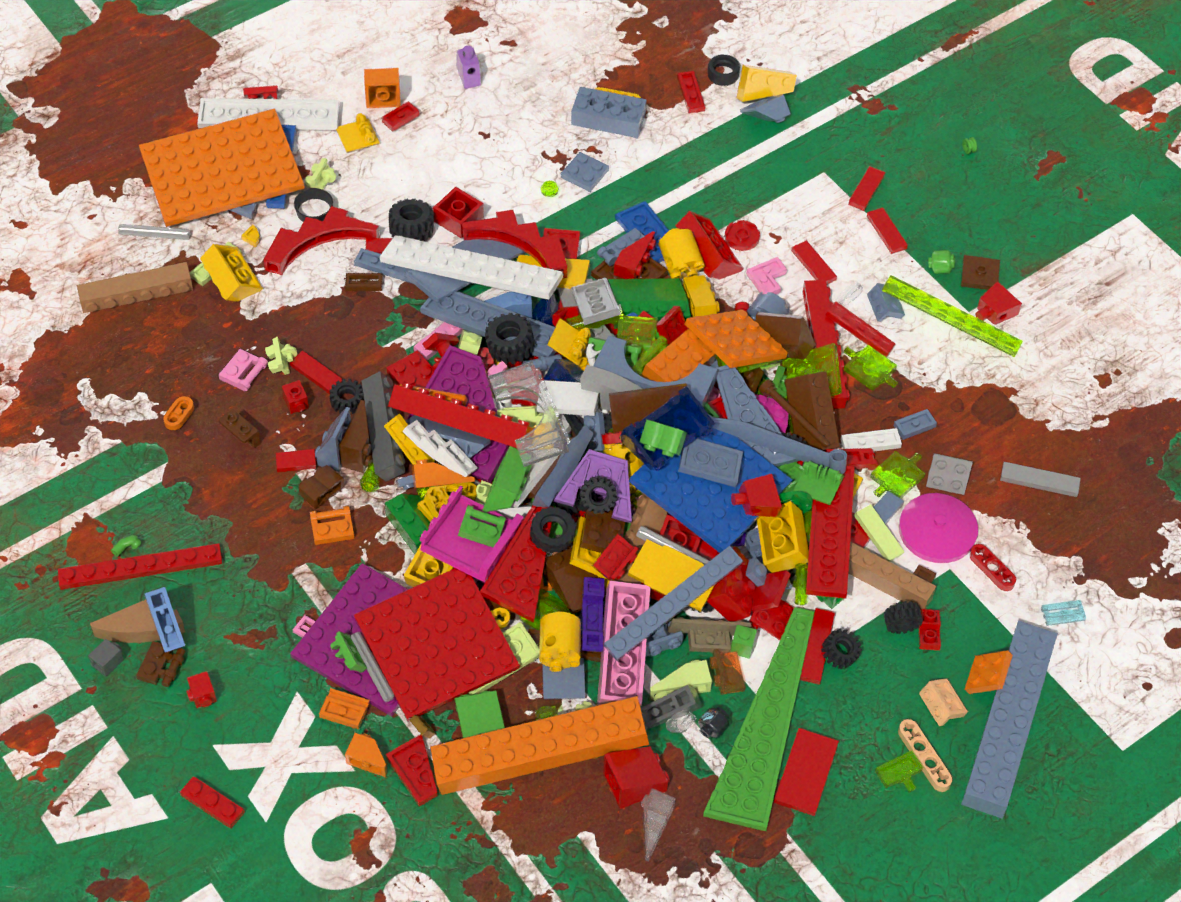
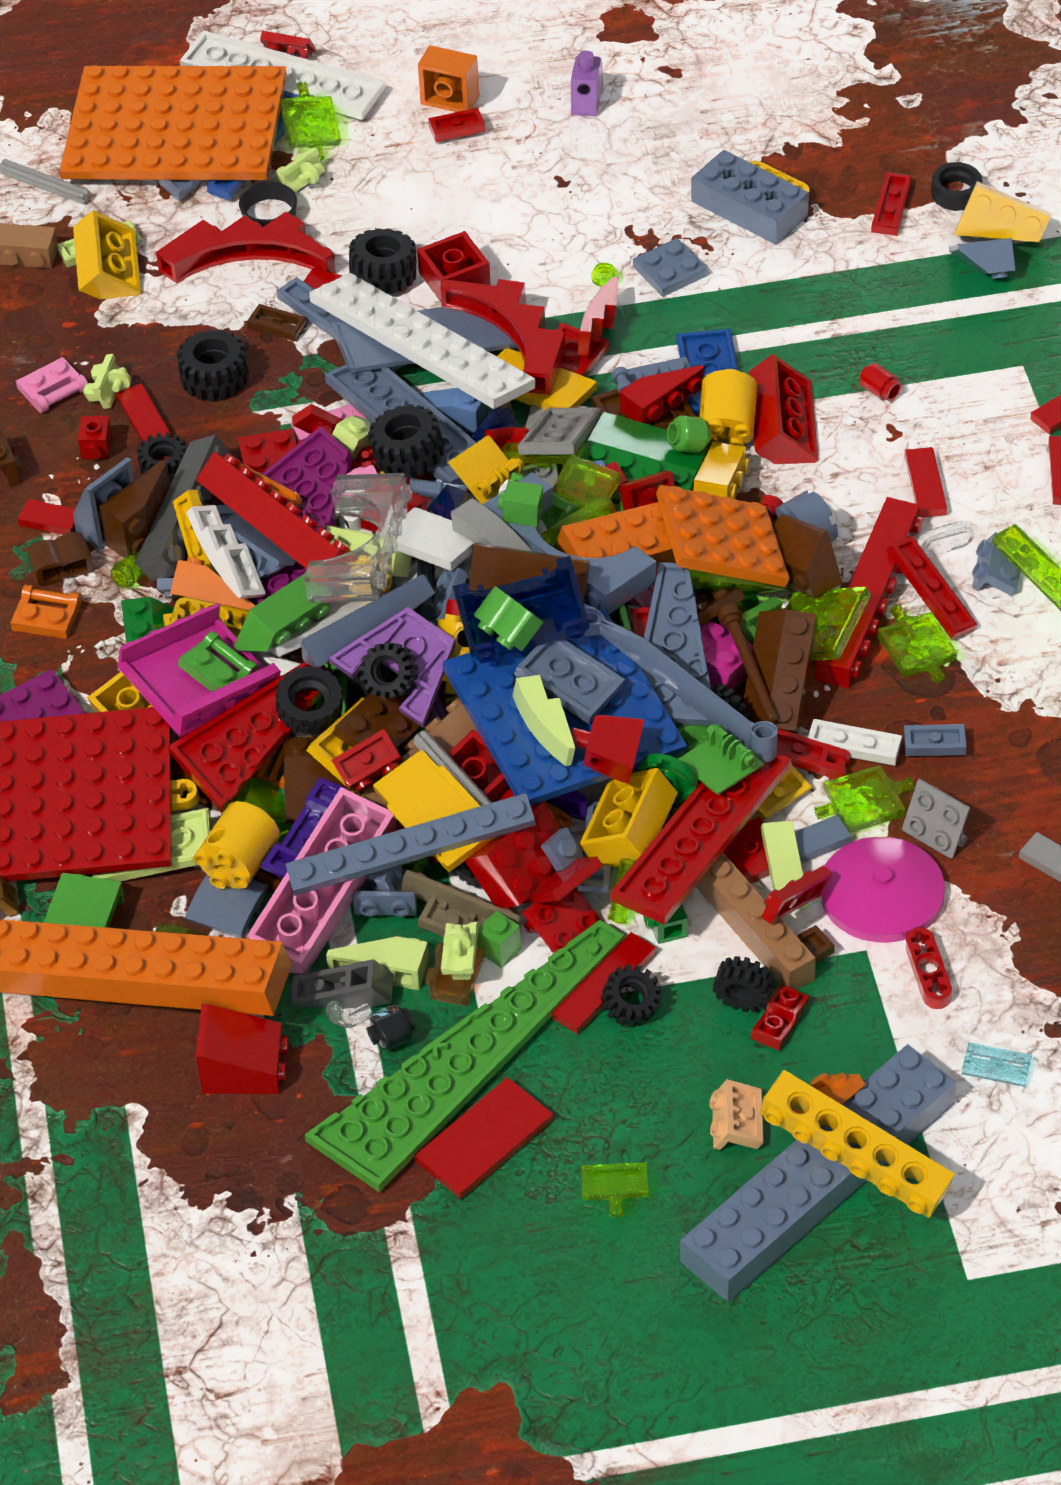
camera: 30 degrees right, 5 degrees down
yellow tile [241,224,260,247] -> none
yellow hinge [336,113,380,152] -> none
clear slope [641,789,676,862] -> none
red tile [724,220,760,251] -> none
bright pink plate [746,257,787,294] -> none
light nougat beam [898,719,952,792] -> none
none -> black tyre [177,329,249,401]
none -> clear neon green plate [280,81,342,161]
none -> yellowish green hips [441,922,478,980]
none -> bright green brick [498,480,543,527]
none -> yellowish green slope [513,675,575,766]
none -> slope [577,277,619,356]
none -> bright green head [667,416,711,453]
none -> yellow brick [759,1070,955,1218]
none -> red plate [761,865,833,925]
none -> red brick [860,363,902,401]

